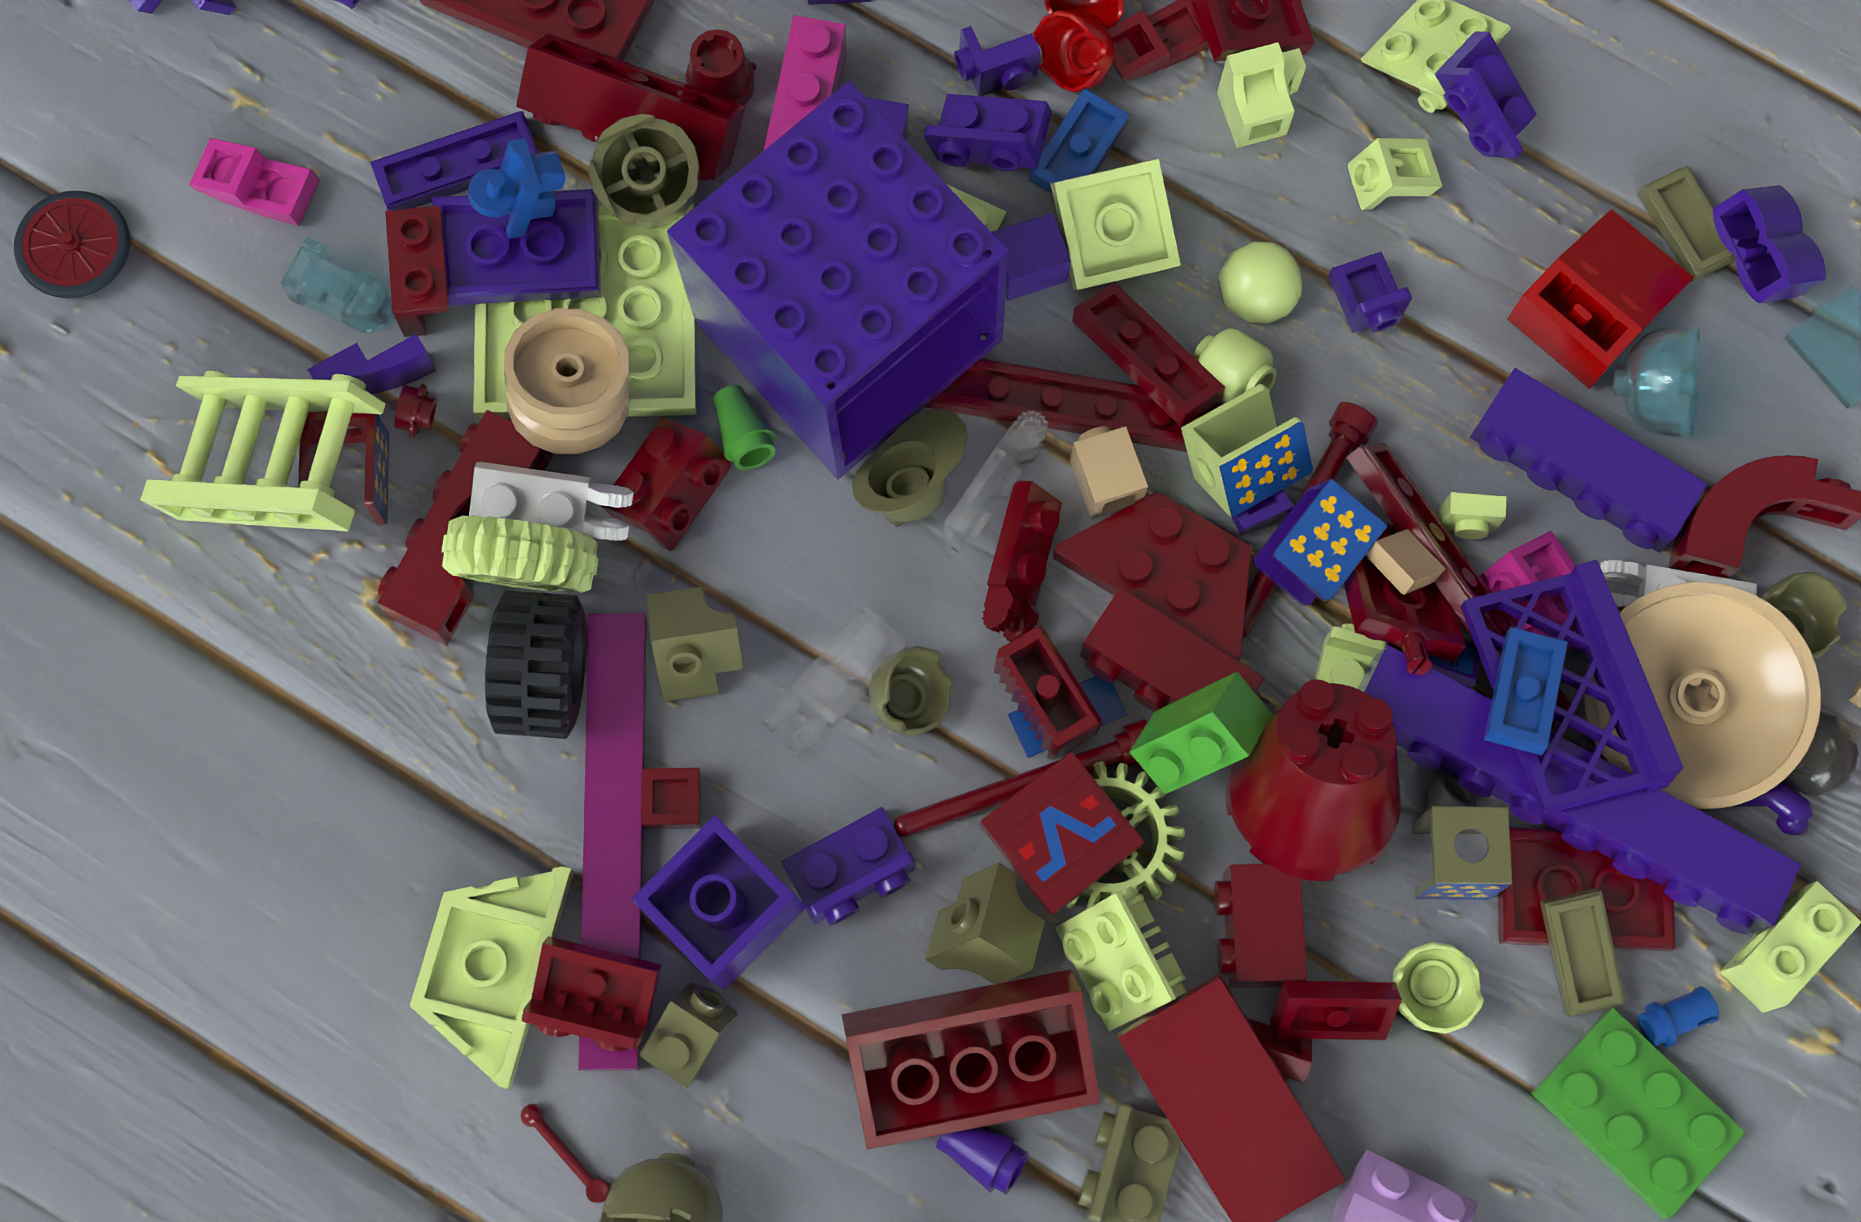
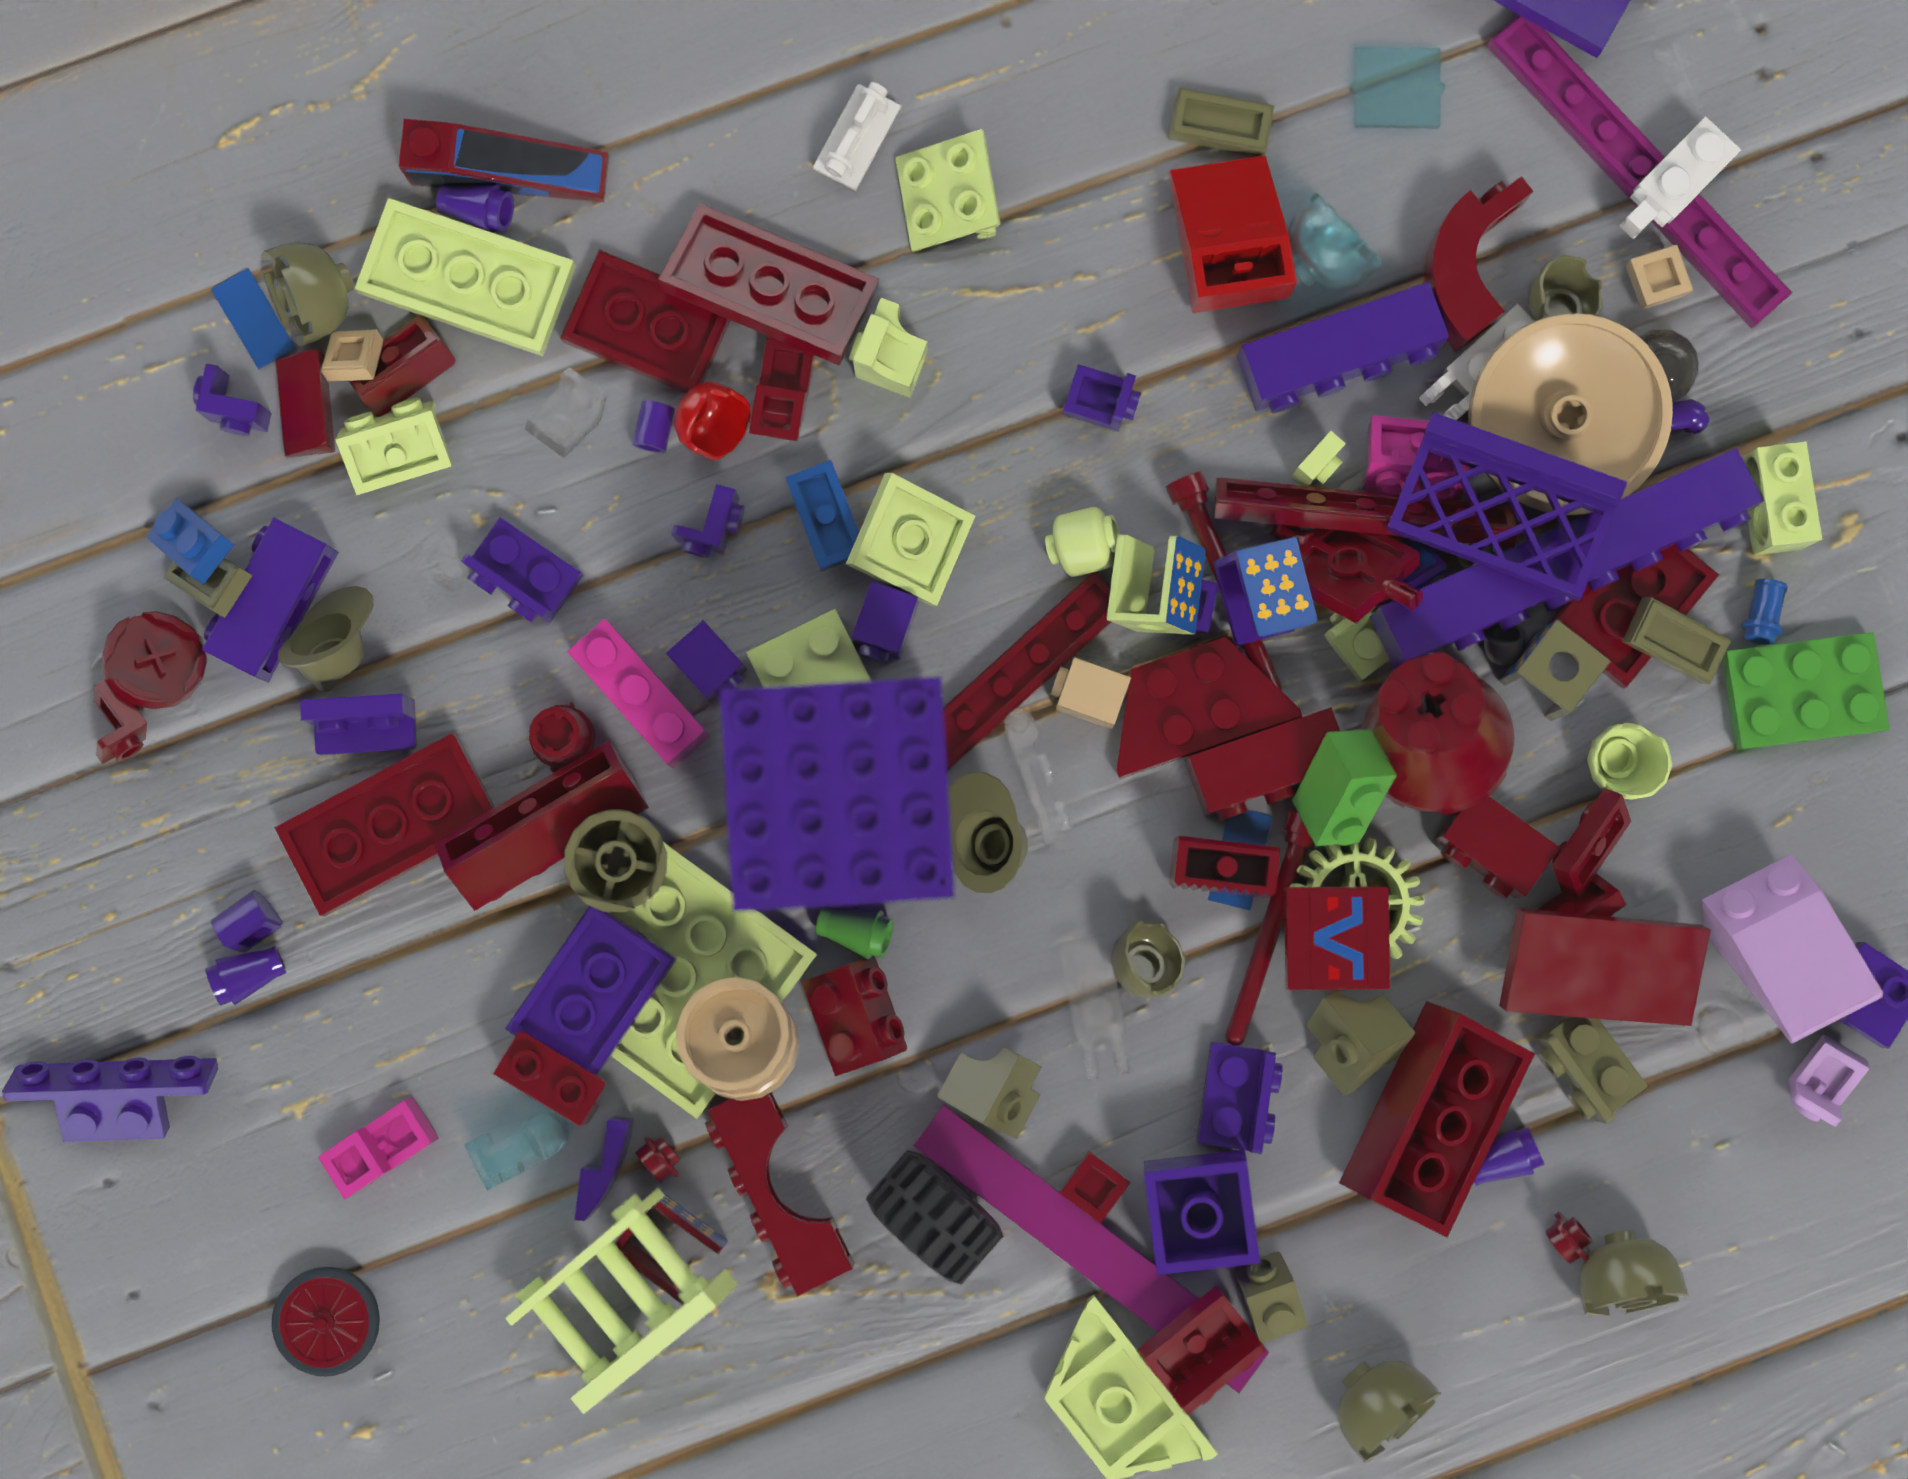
camera: 50 degrees left, 10 degrees up
dark purple tile [370,110,539,211] -> none
yellowish green gear [441,515,599,594] -> none
blue hips [468,139,565,239] -> none
white hinge [469,462,634,541] -> none
dark red hinge [520,1104,610,1203] -> none
dark purple bracket [924,94,1052,171] -> none
dark red hinge [981,481,1062,642] -> none
red hair [1033,9,1114,93] -> none
yellowish green hinge [1055,886,1187,1031] -> none
dark red plate [1072,282,1225,427] -> none
yellowish green hair [1218,242,1303,324] -> none
yellowish green bracket [1348,138,1442,210] -> none
tan tile [1366,529,1446,595] -> none
dark purple bracket [1435,31,1537,159] -> none
blue plate [1484,627,1568,755] -> none
dark purple brick [1713,185,1826,304] -> none

